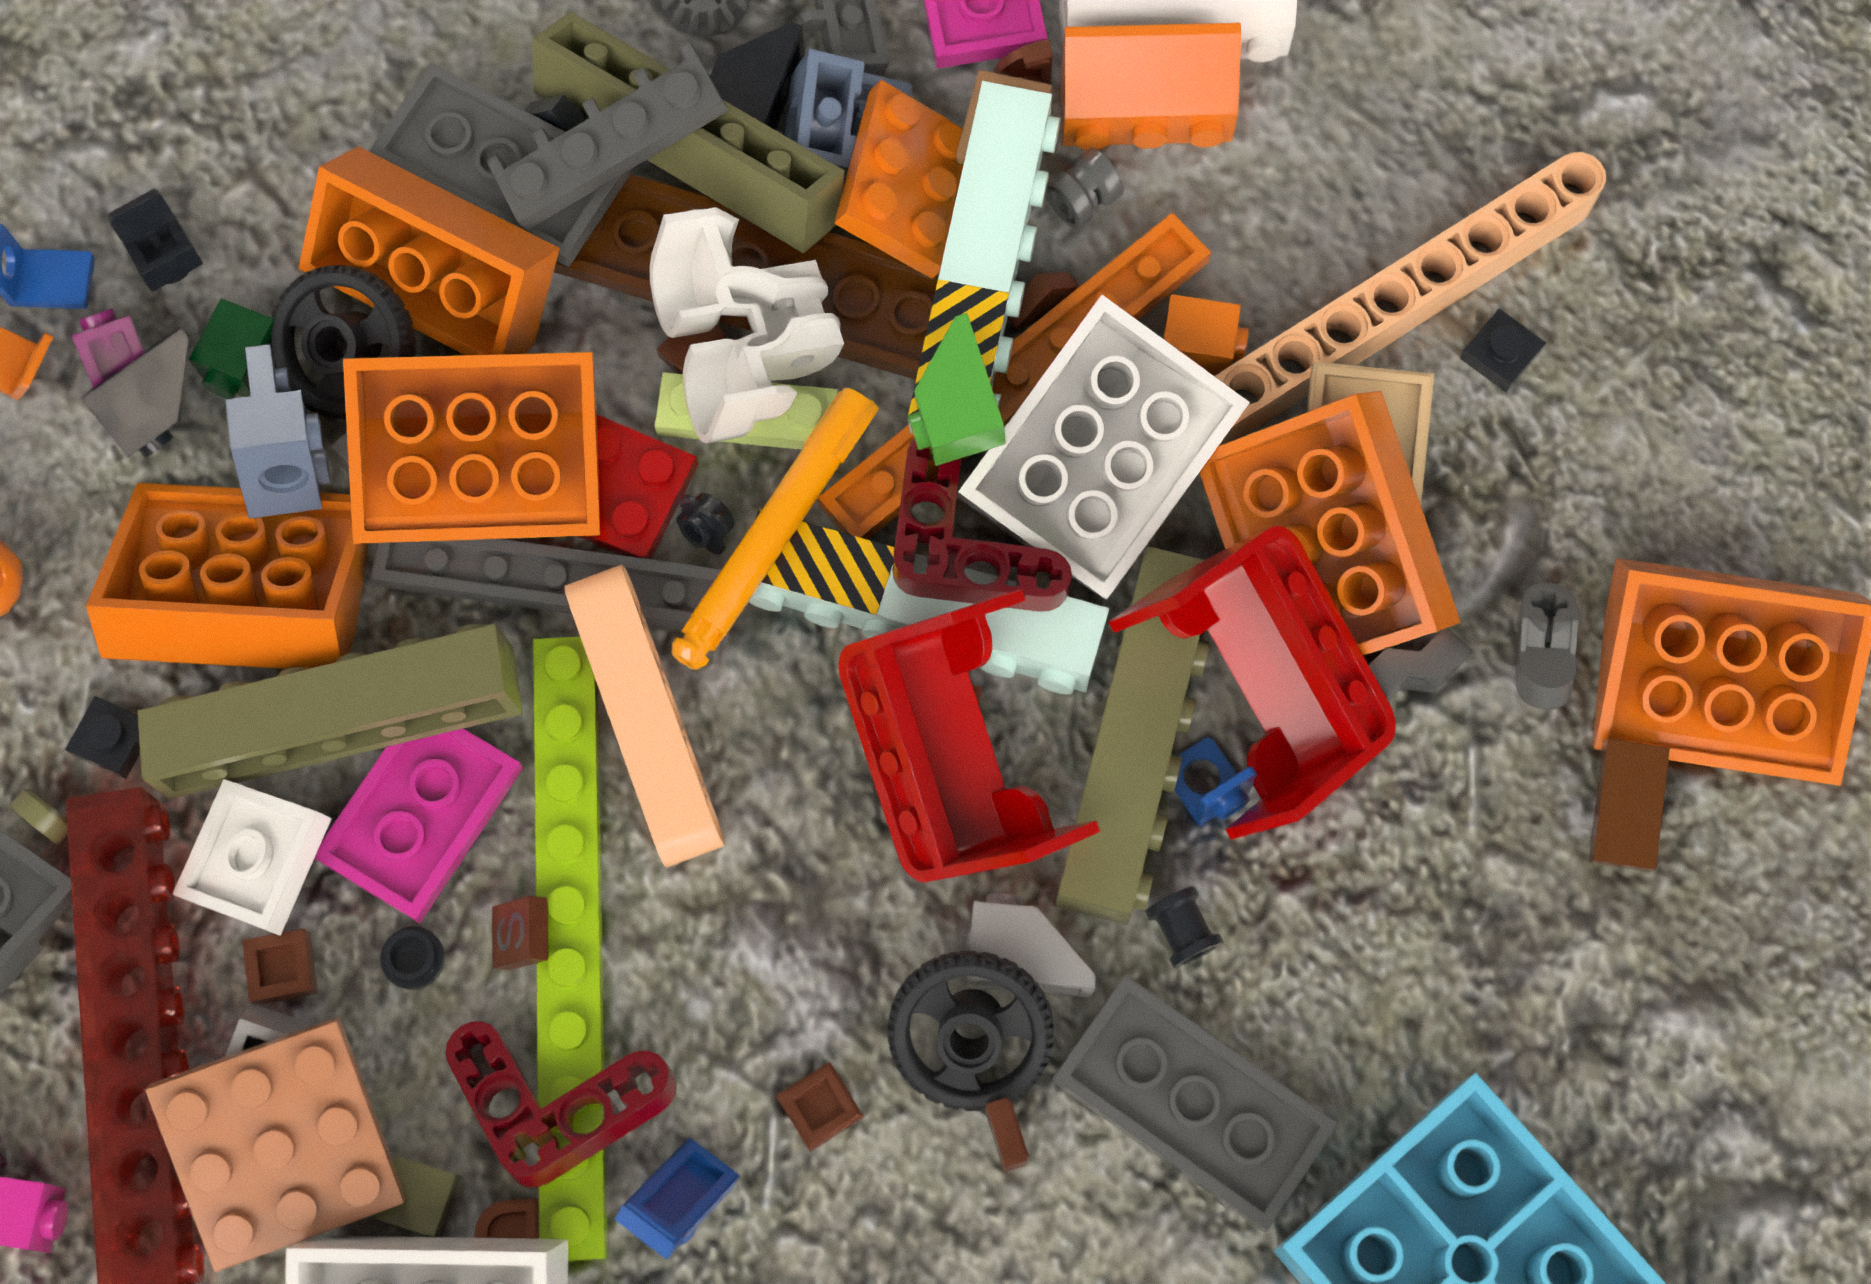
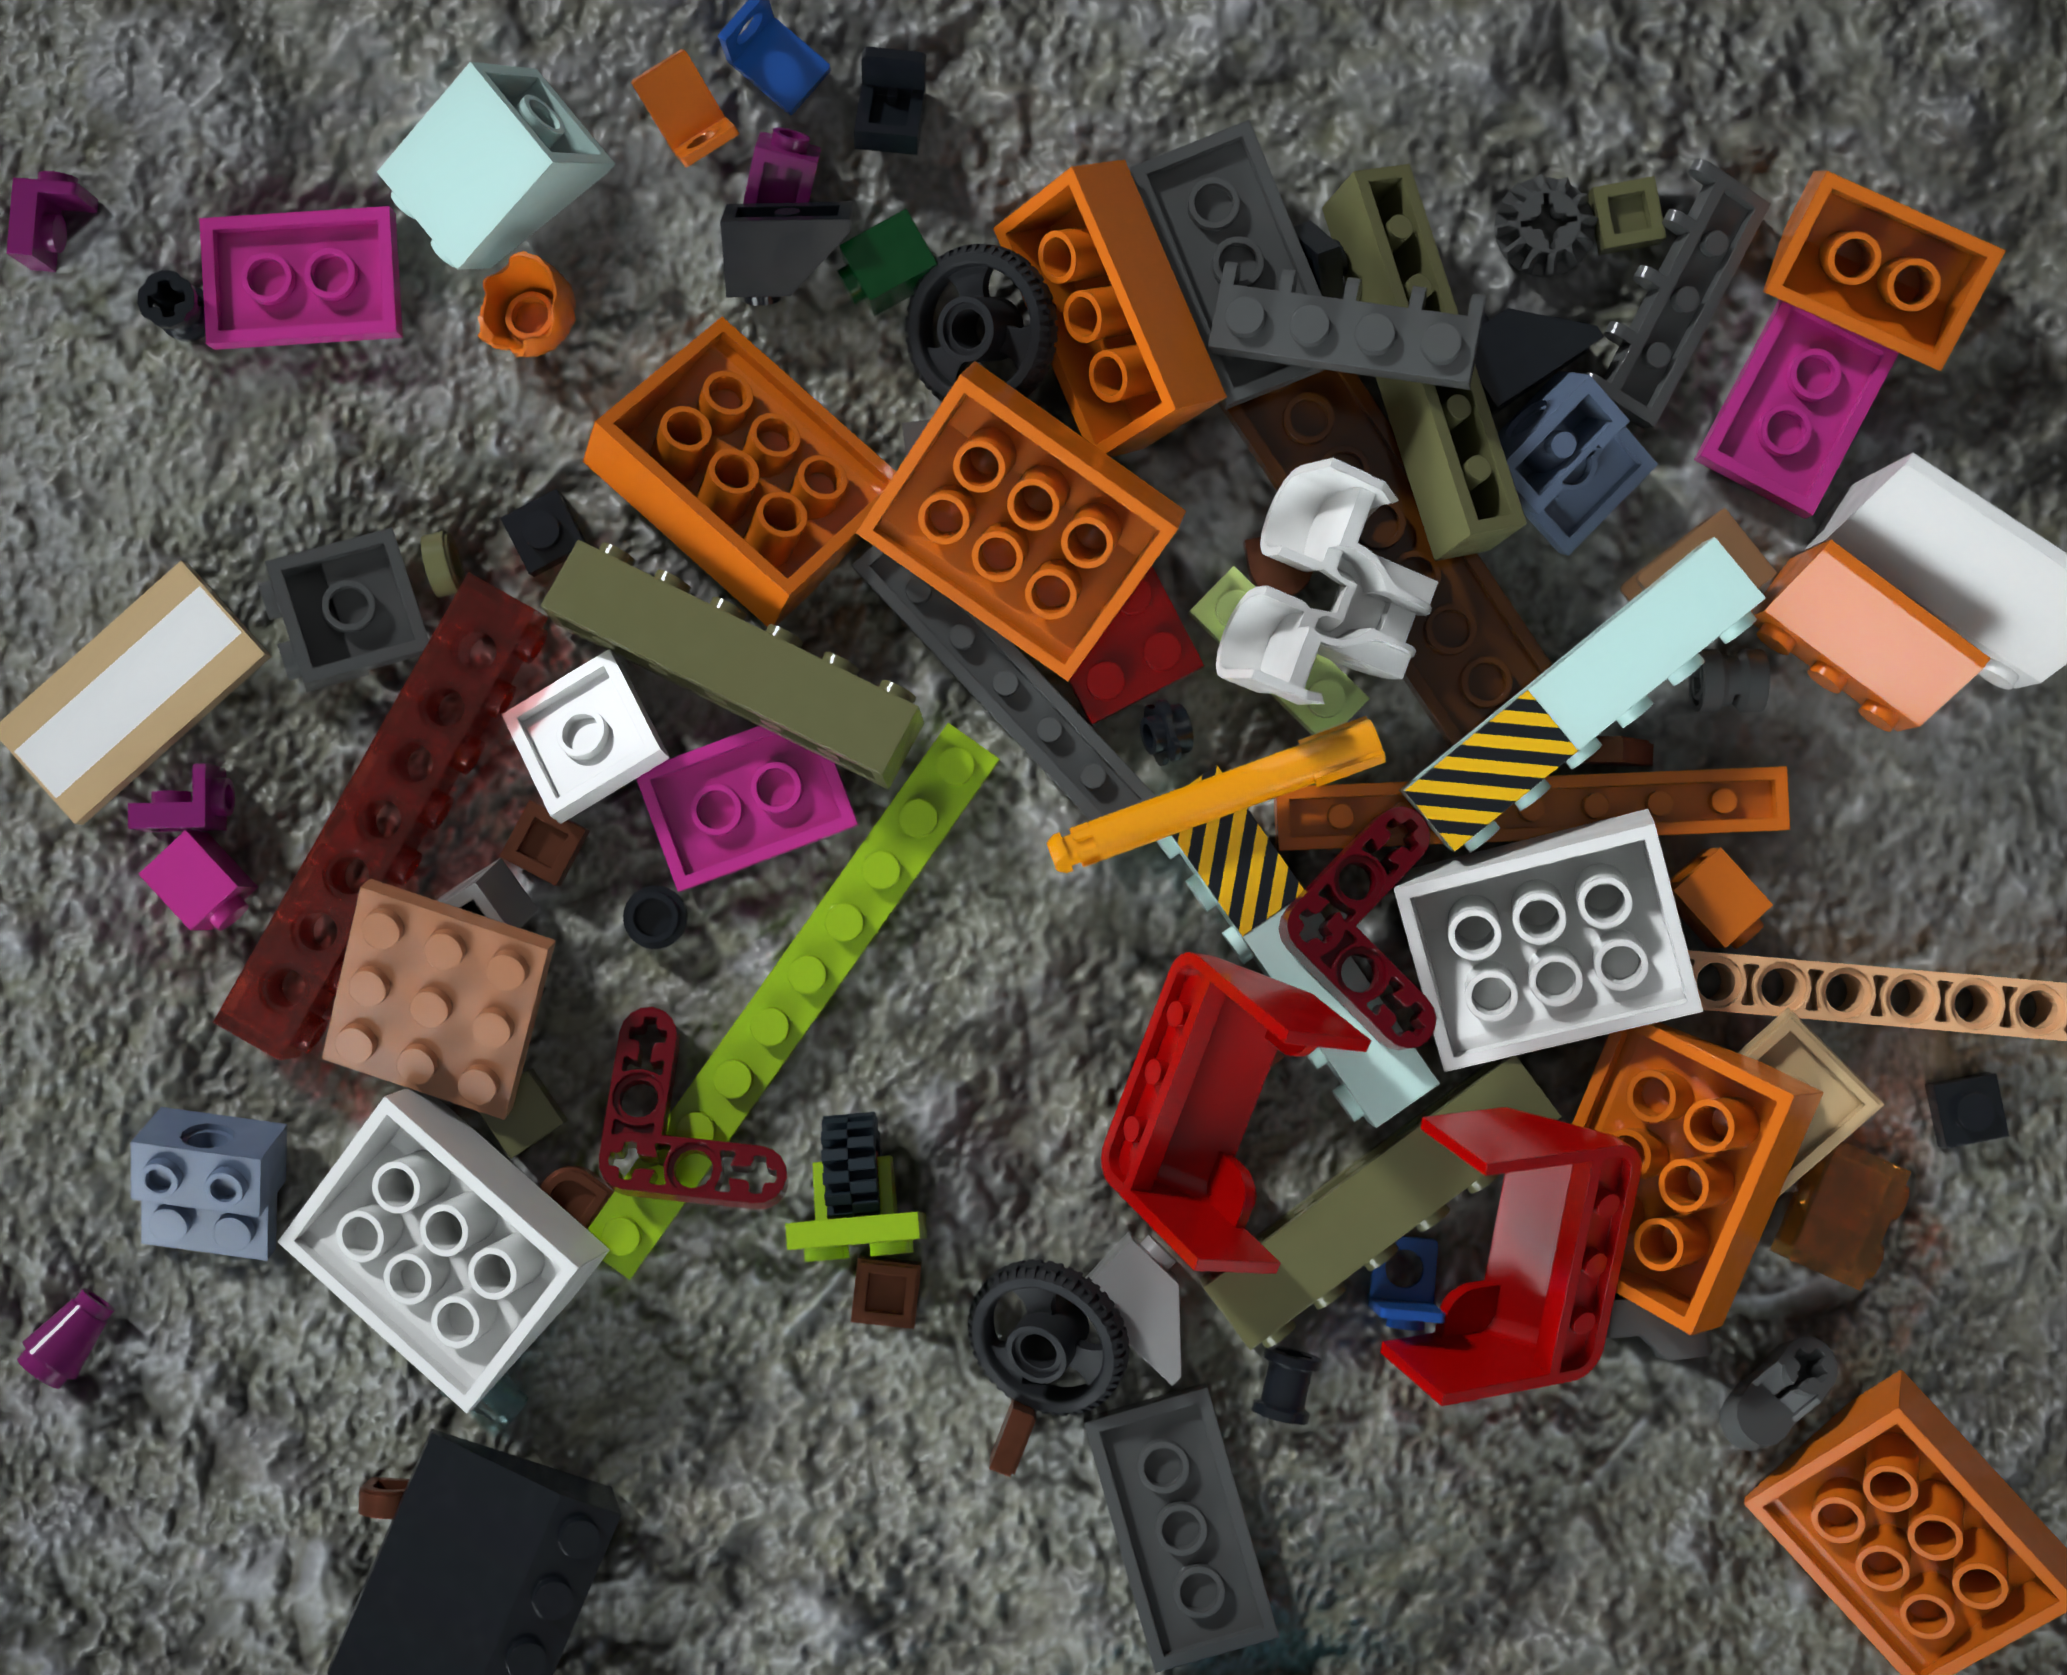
camera: 40 degrees right, 15 degrees up
sand blue brick [225,345,330,519] -> none
copper tile [492,896,548,970] -> none
light nougat beam [564,564,725,868] -> none
blue tile [614,1137,740,1260] -> none
orange plate [834,79,963,279] -> none
bright green slope [908,313,1006,466] -> none
copper tile [992,39,1053,85] -> none
reddish brown tile [1589,738,1670,872] -> none
none -> plate [785,1112,927,1262]
none -> clear orange brick [1769,1141,1912,1291]

